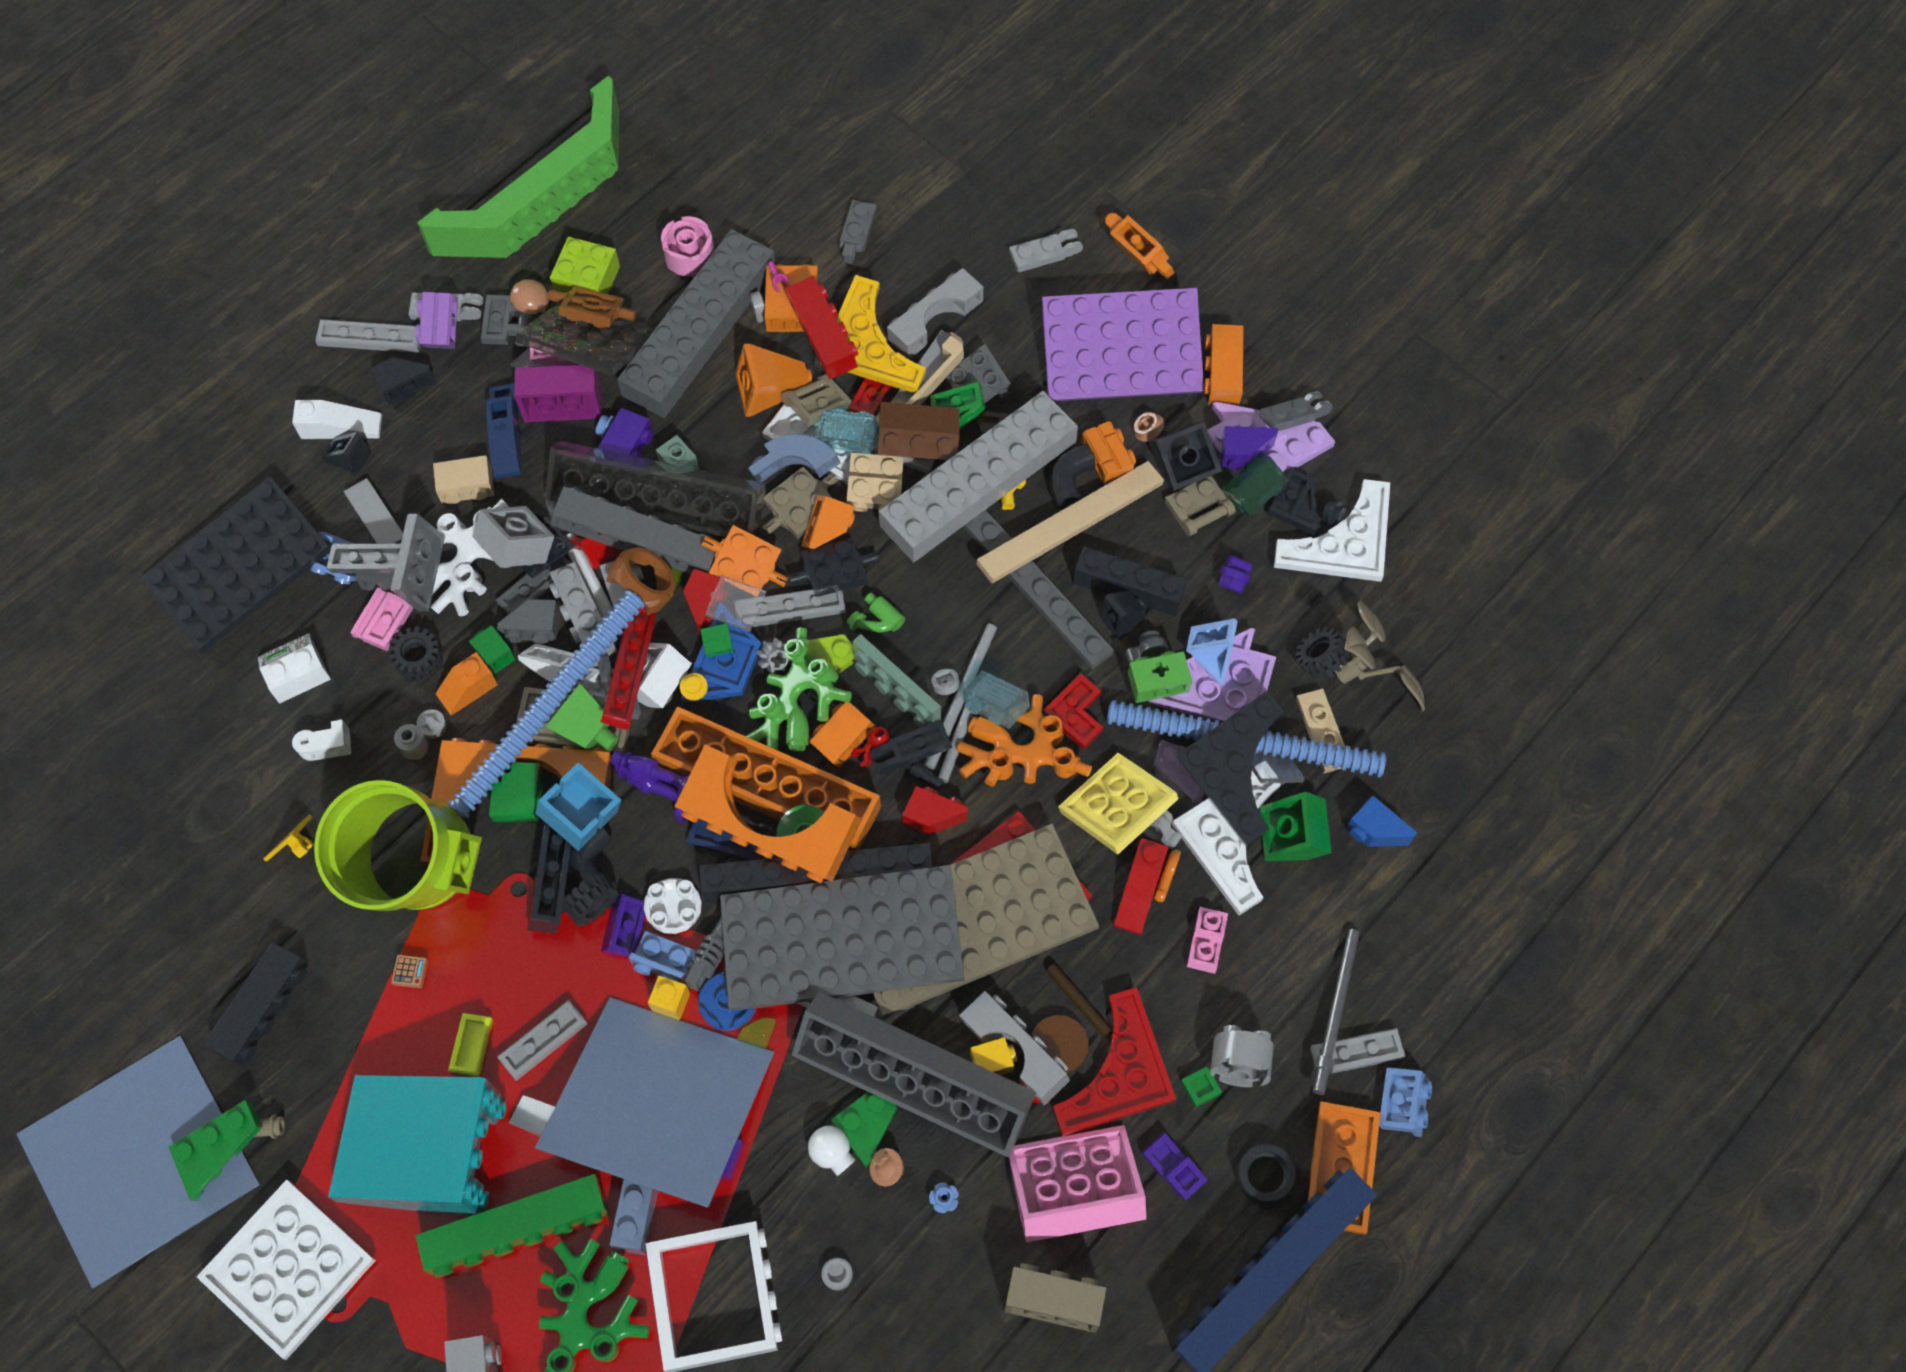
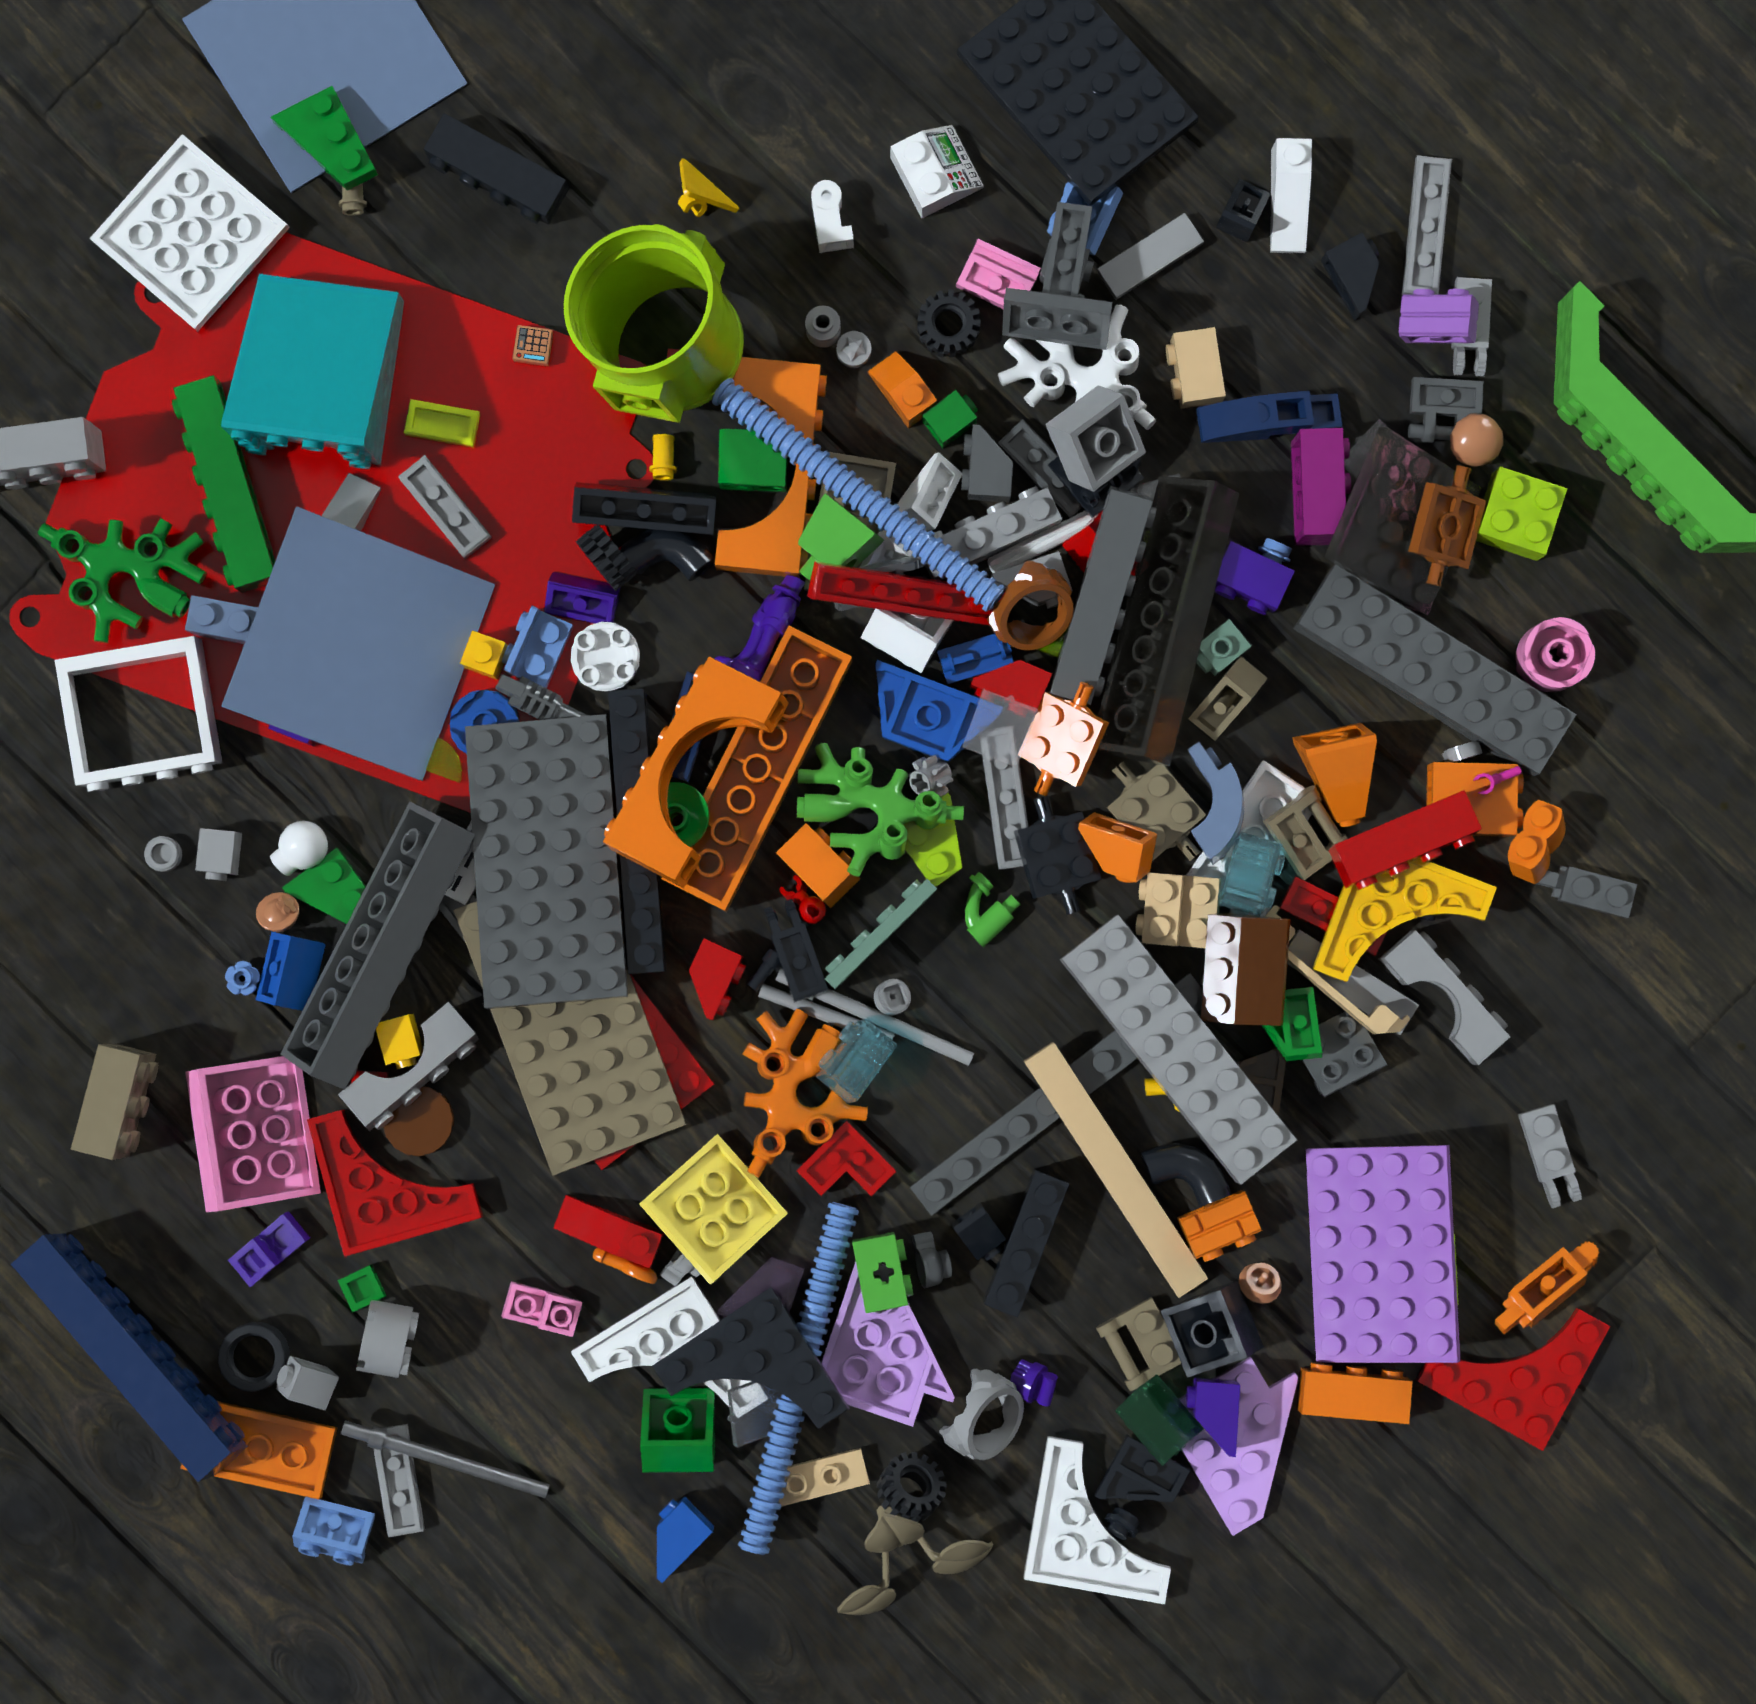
camera: 90 degrees right, 20 degrees up
dark azure piece [536,762,621,851] -> none
yellow plate [680,673,708,701] -> none
green tile [700,623,734,658] -> none
dark brown bar [1046,964,1112,1038] -> none
light blue slope [1186,619,1238,686] -> none
dark grey hinge [1259,391,1333,431] -> none
none -> light grey brick [195,828,242,881]
none -> blue panel [256,931,325,1011]
none -> light grey brick [276,1356,339,1411]
none -> yellow pin [649,434,677,480]
none -> blue hinge [937,634,1014,685]
none -> light grey piece [939,1369,1024,1460]
none -> dark tan slope [1188,656,1268,741]
none -> red plate [1416,1308,1610,1451]
none -> orange brick [1508,799,1566,884]

